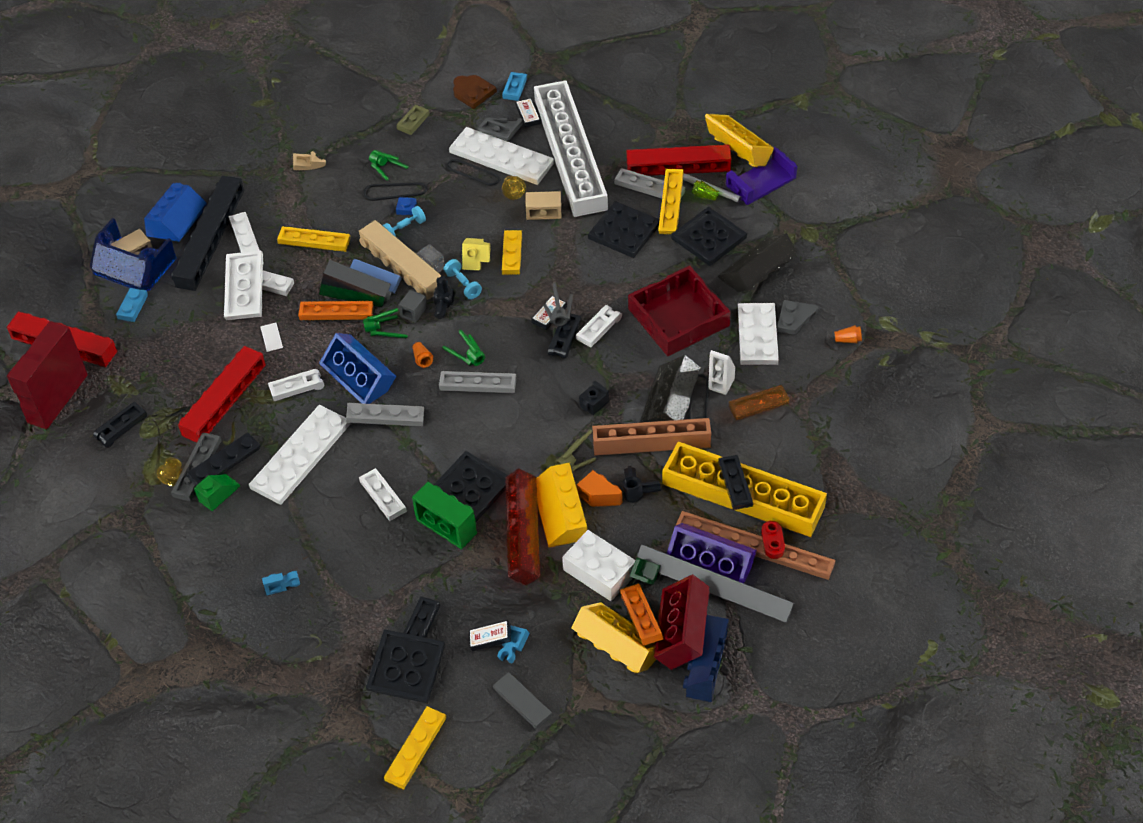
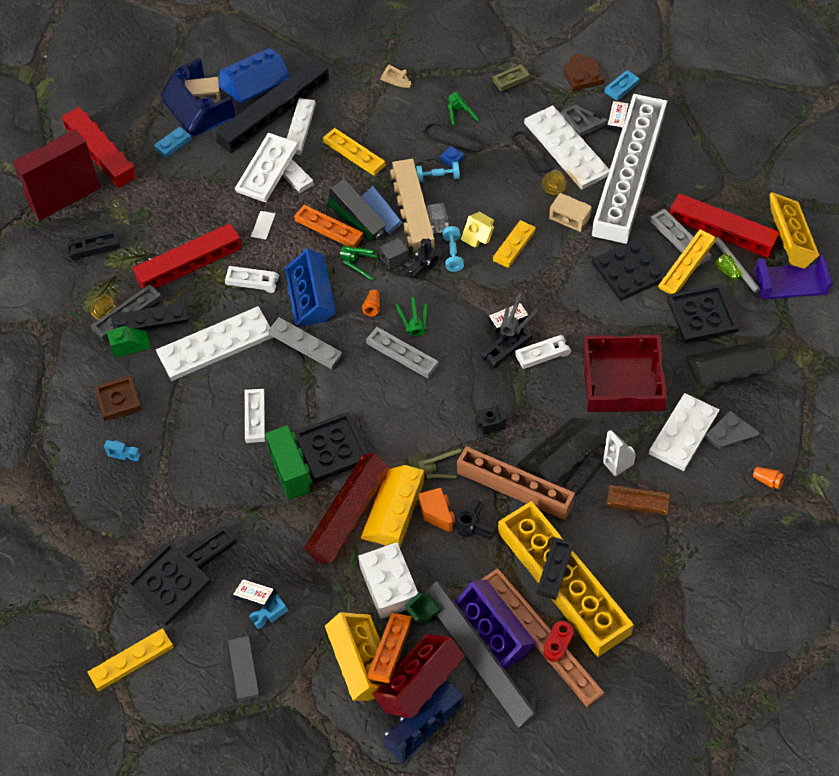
camera: 30 degrees right, 5 degrees up
none -> reddish brown plate [94,376,142,421]

